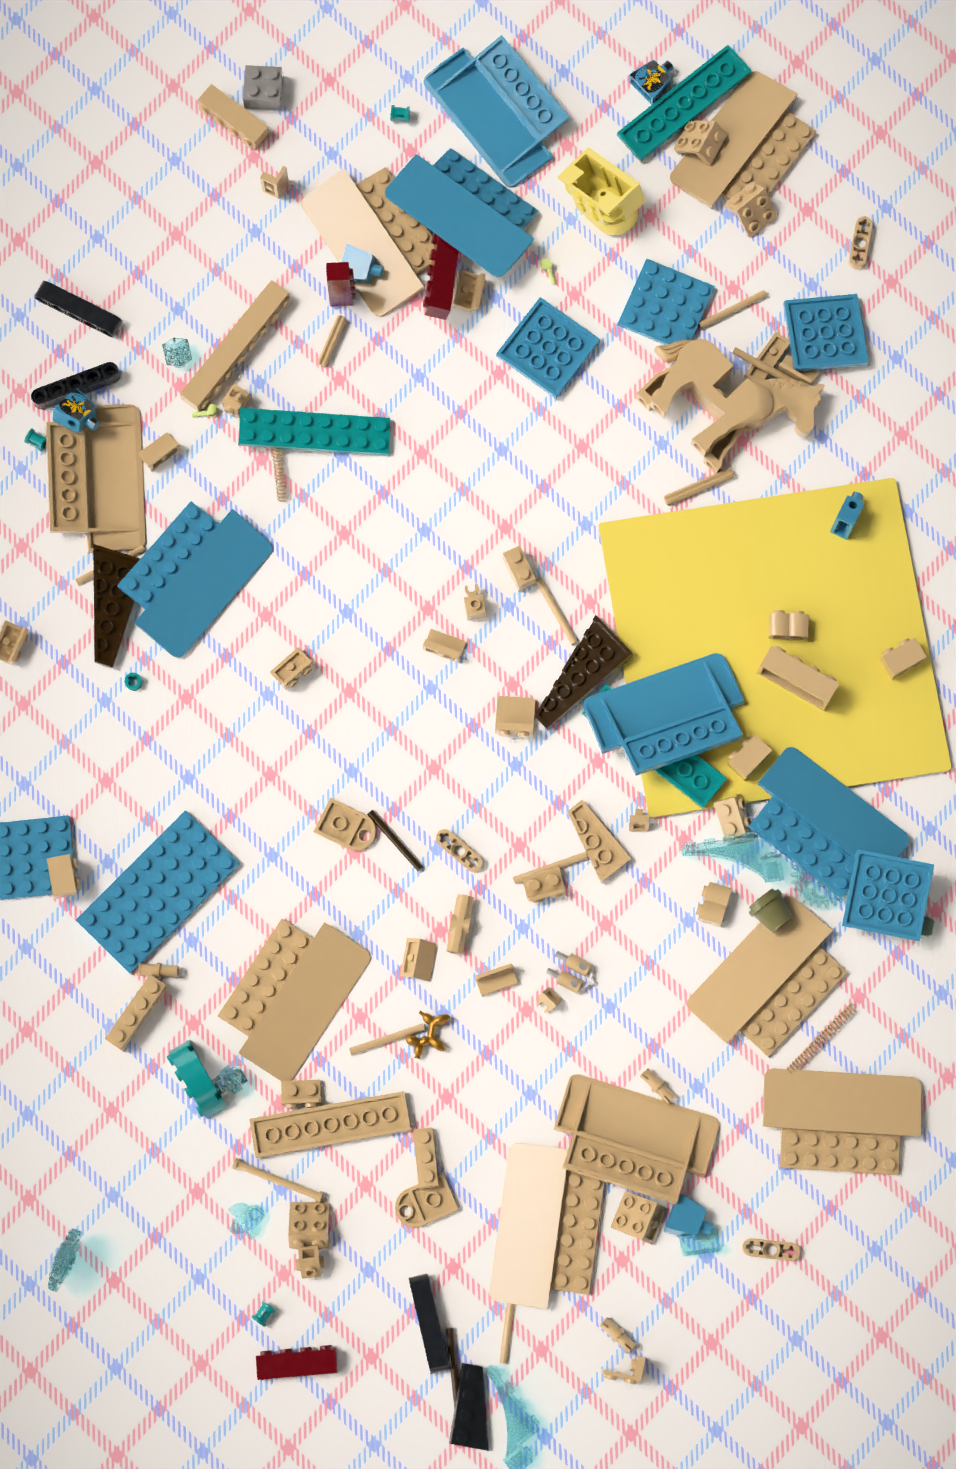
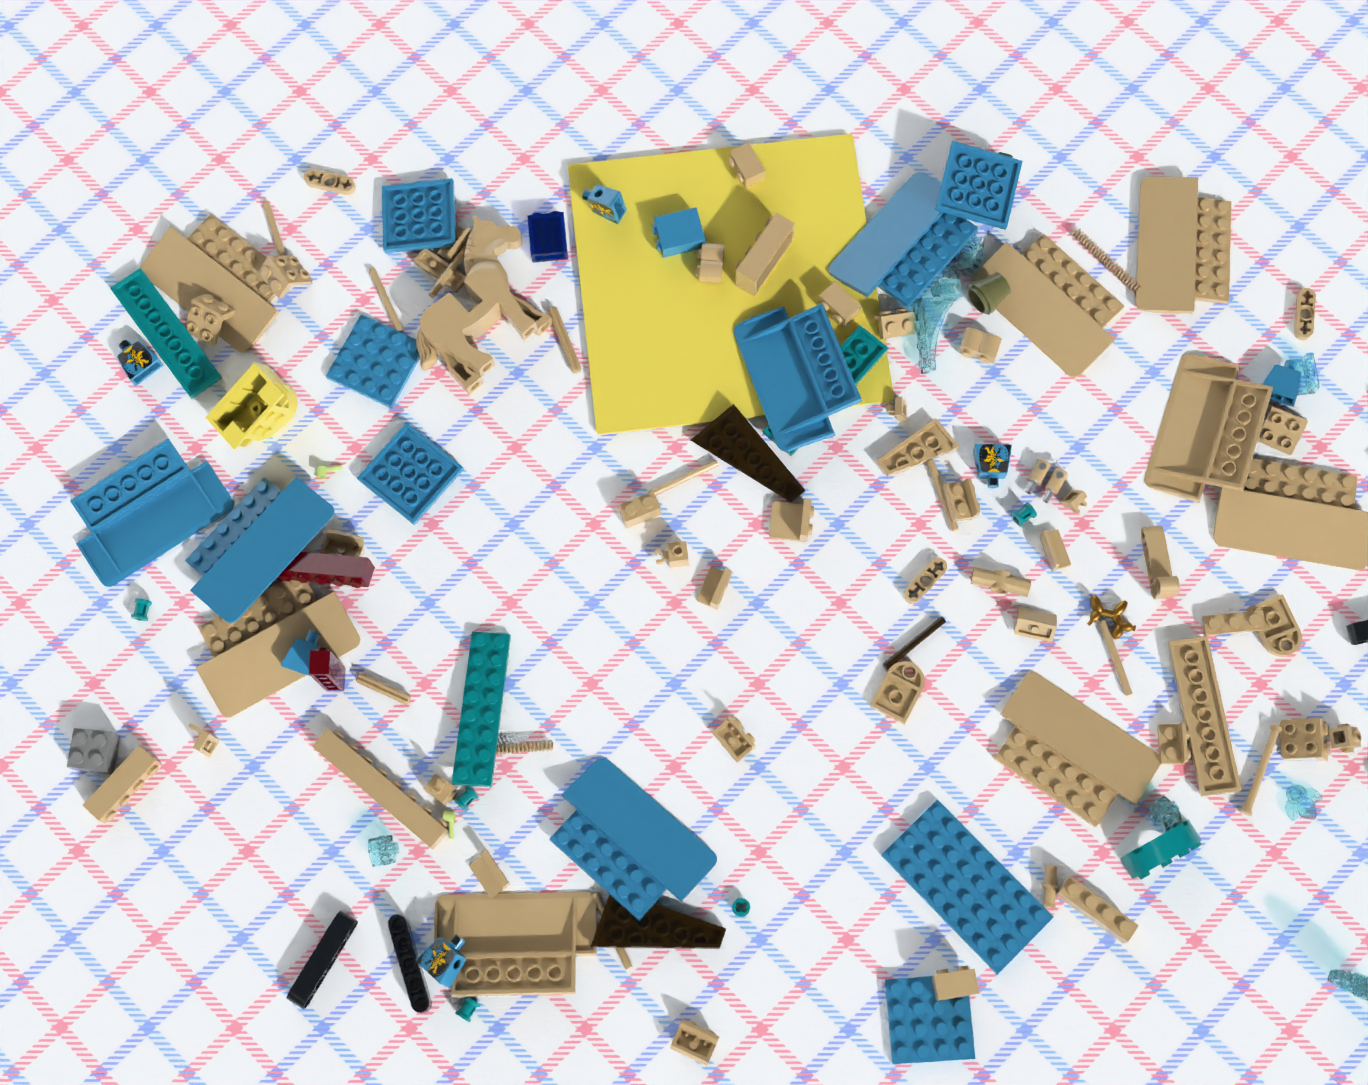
camera: 85 degrees left, 5 degrees down
tan pin [639,1068,676,1104] -> none
none -> tan bar [263,202,286,256]
none -> teal bush [453,786,479,812]
none -> clear blue brick [527,211,569,263]
none -> dark azure brick [651,207,706,258]
none -> torso [973,444,1012,489]
none -> teal bush [1011,502,1037,527]
none -> tan beam [1141,525,1180,600]

